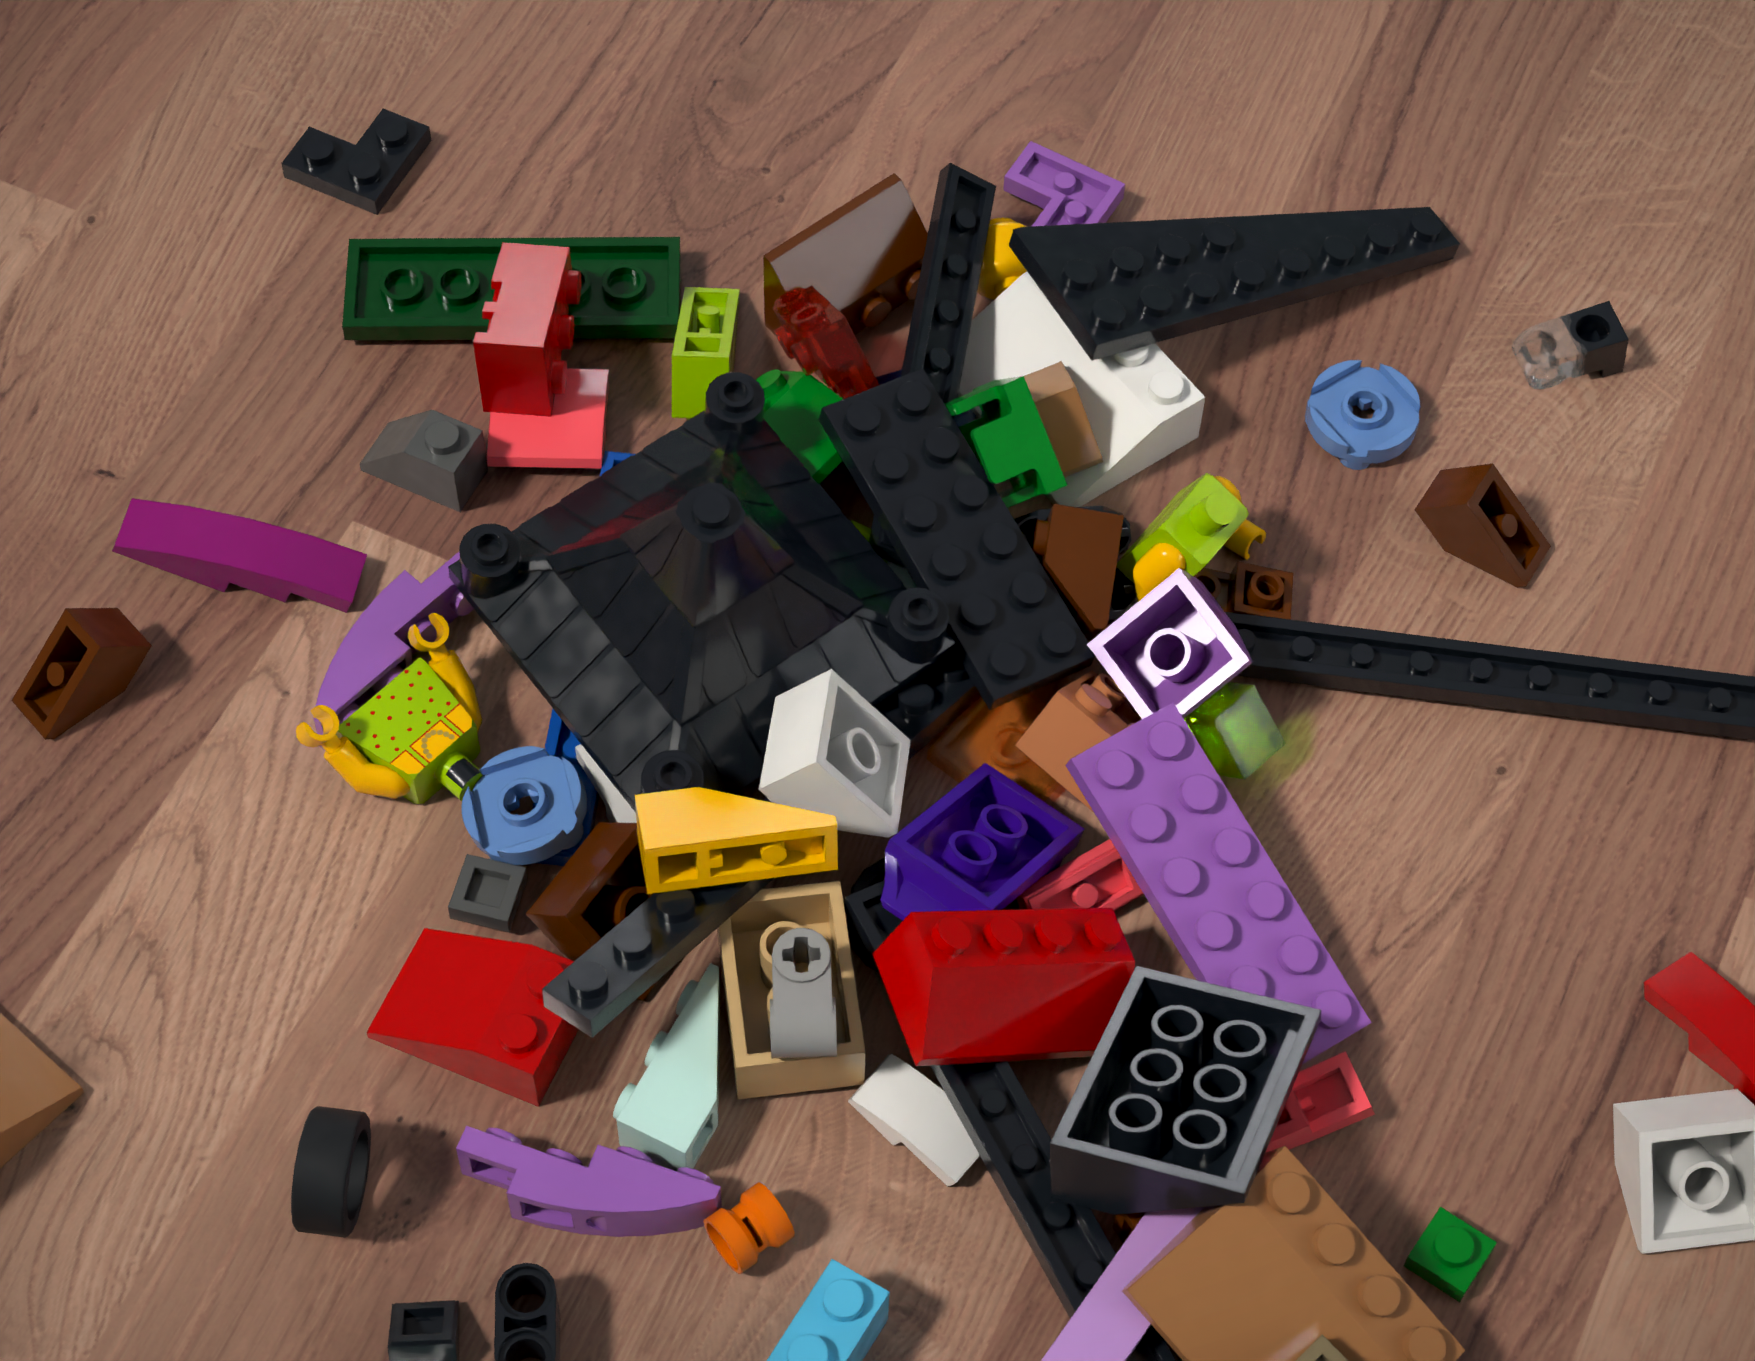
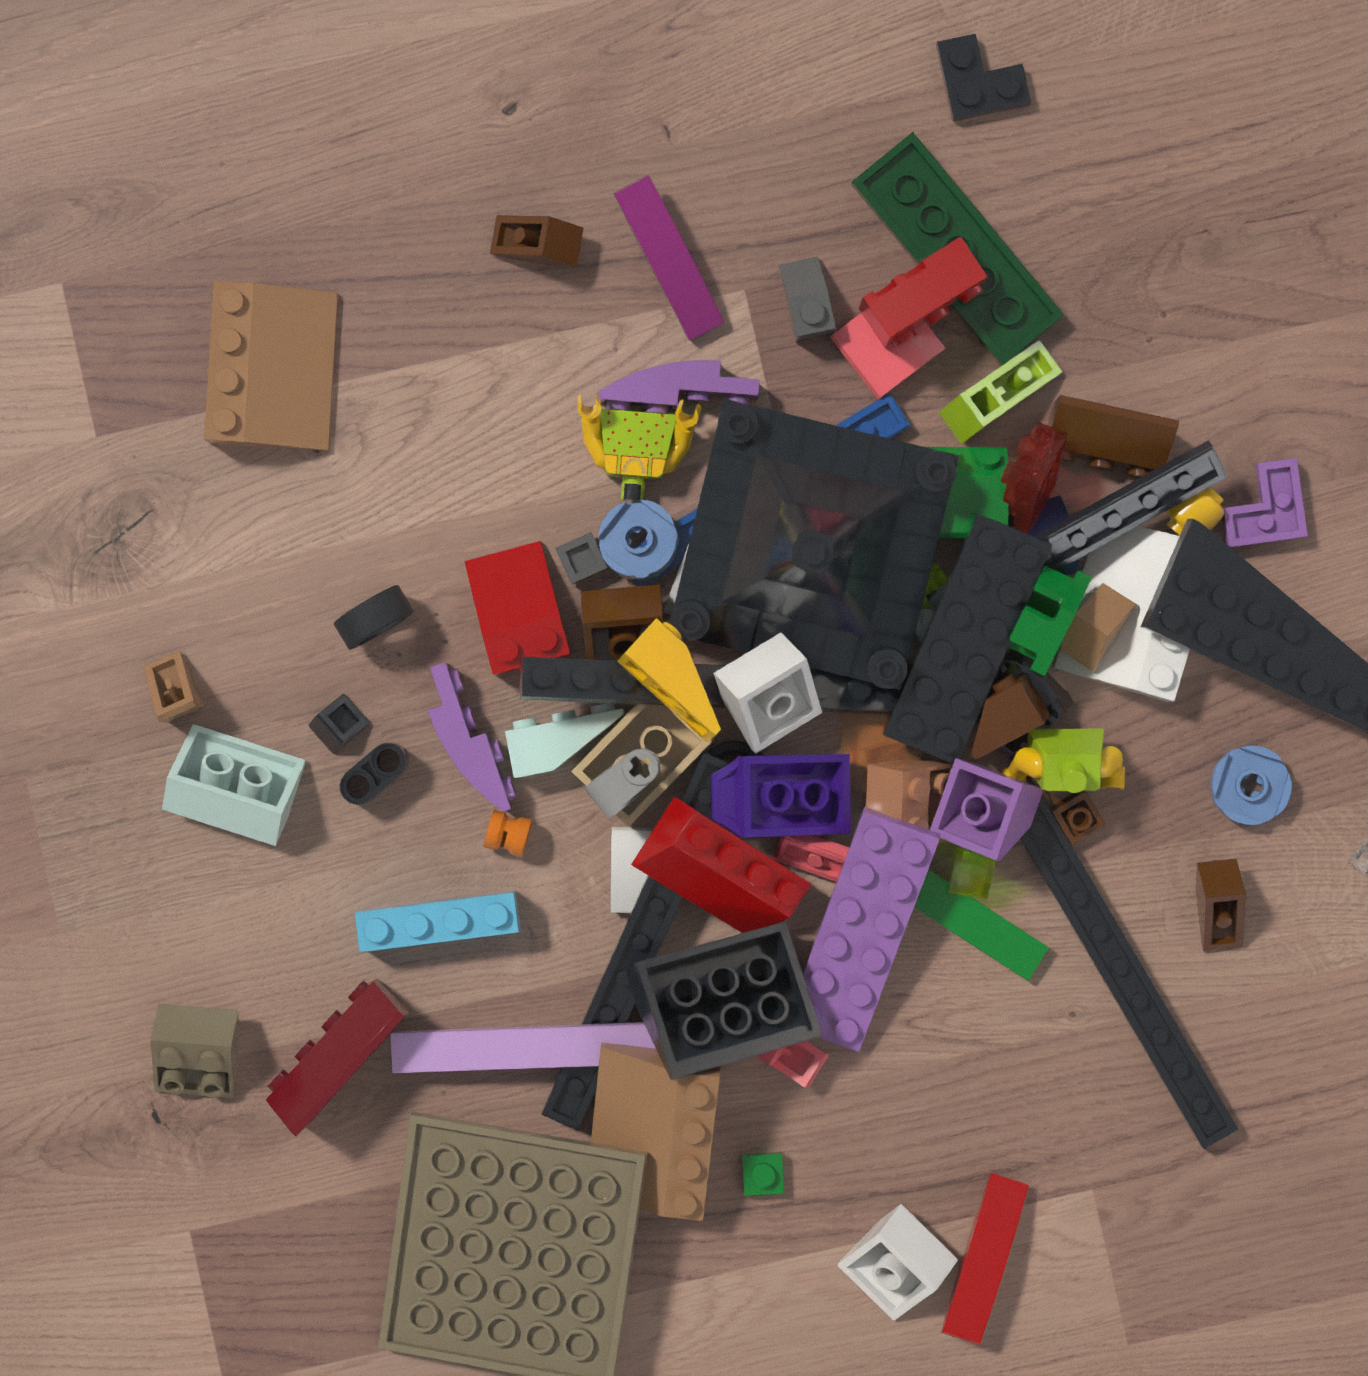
camera: 60 degrees right, 30 degrees up
none -> green tile [914,869,1049,981]

